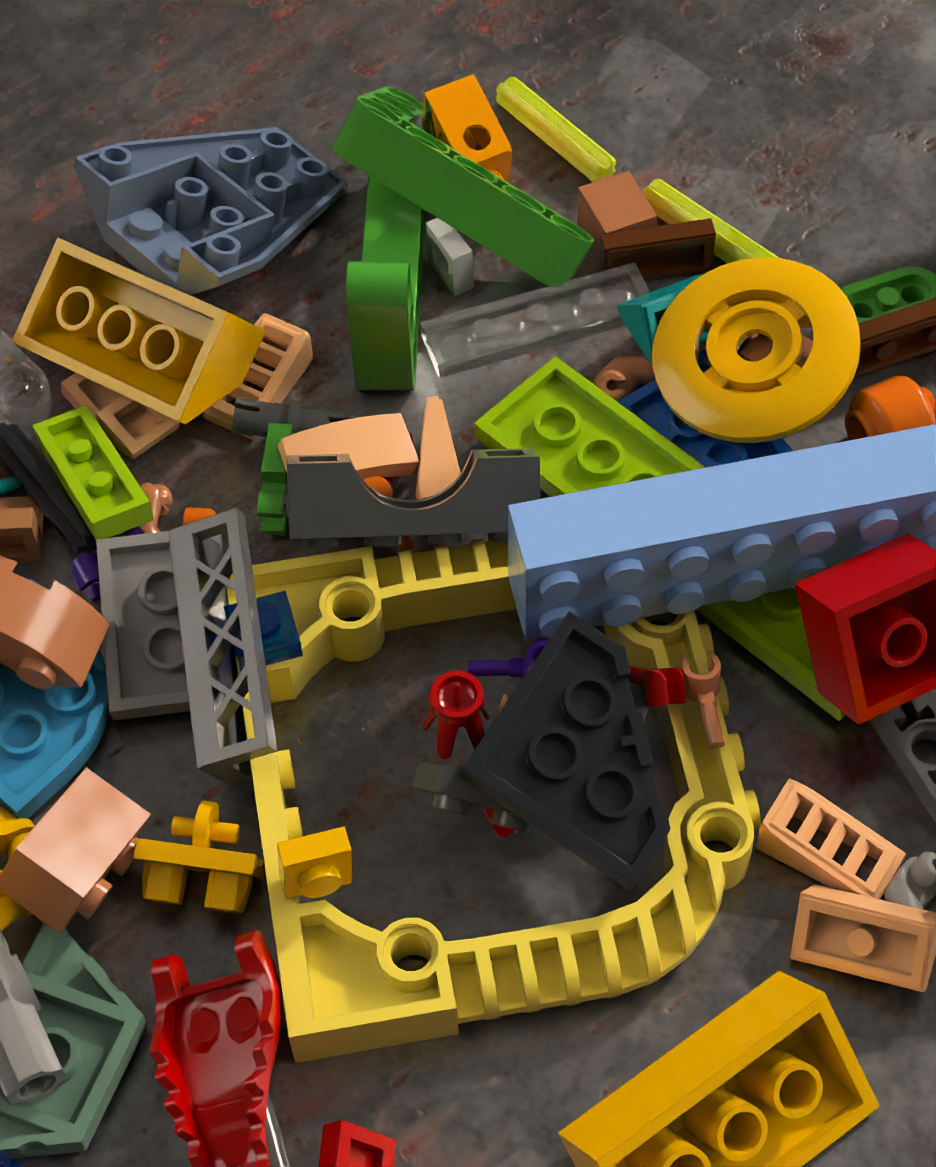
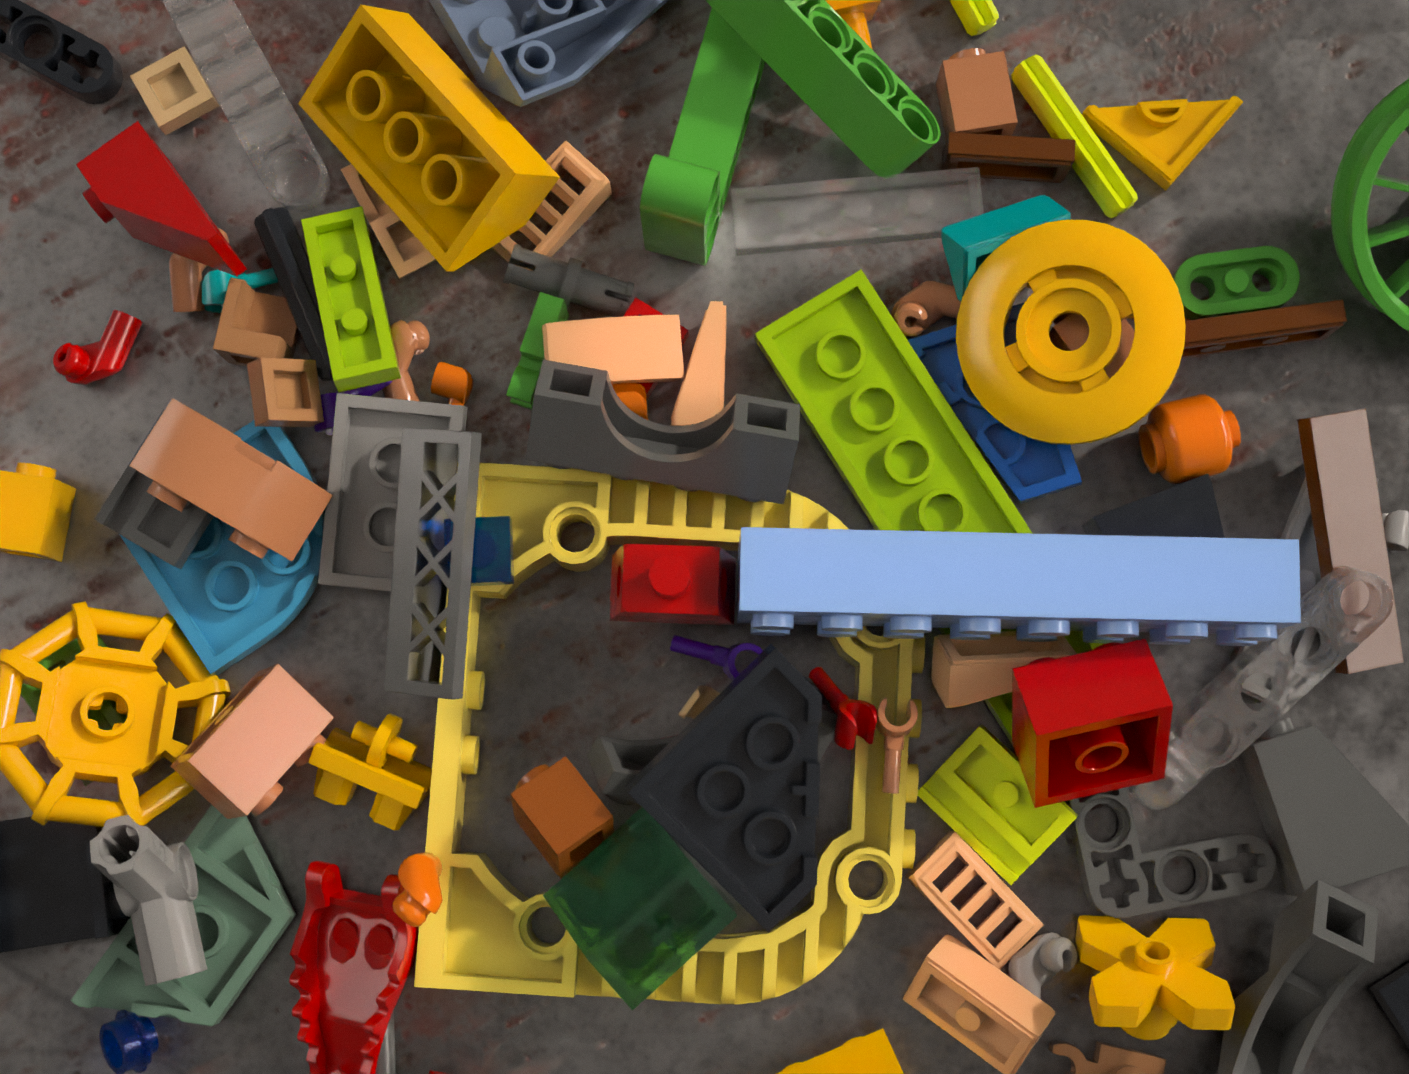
camera: 15 degrees right, 25 degrees up
yellow plate [277,826,352,899] -> none
red piece [422,670,490,760] -> none
white tile [426,218,474,296] -> none
none -> medium nougat plate [247,357,324,427]
none -> orange arm [393,852,443,927]
none -> dark orange brick [510,756,615,879]
none -> clear green slope [543,807,737,1011]
none -> red torso [610,544,736,625]
none -> neon yellow plate [918,724,1078,885]
none -> light nougat slope [931,631,1077,708]
none -> yellow tile [1082,96,1243,191]

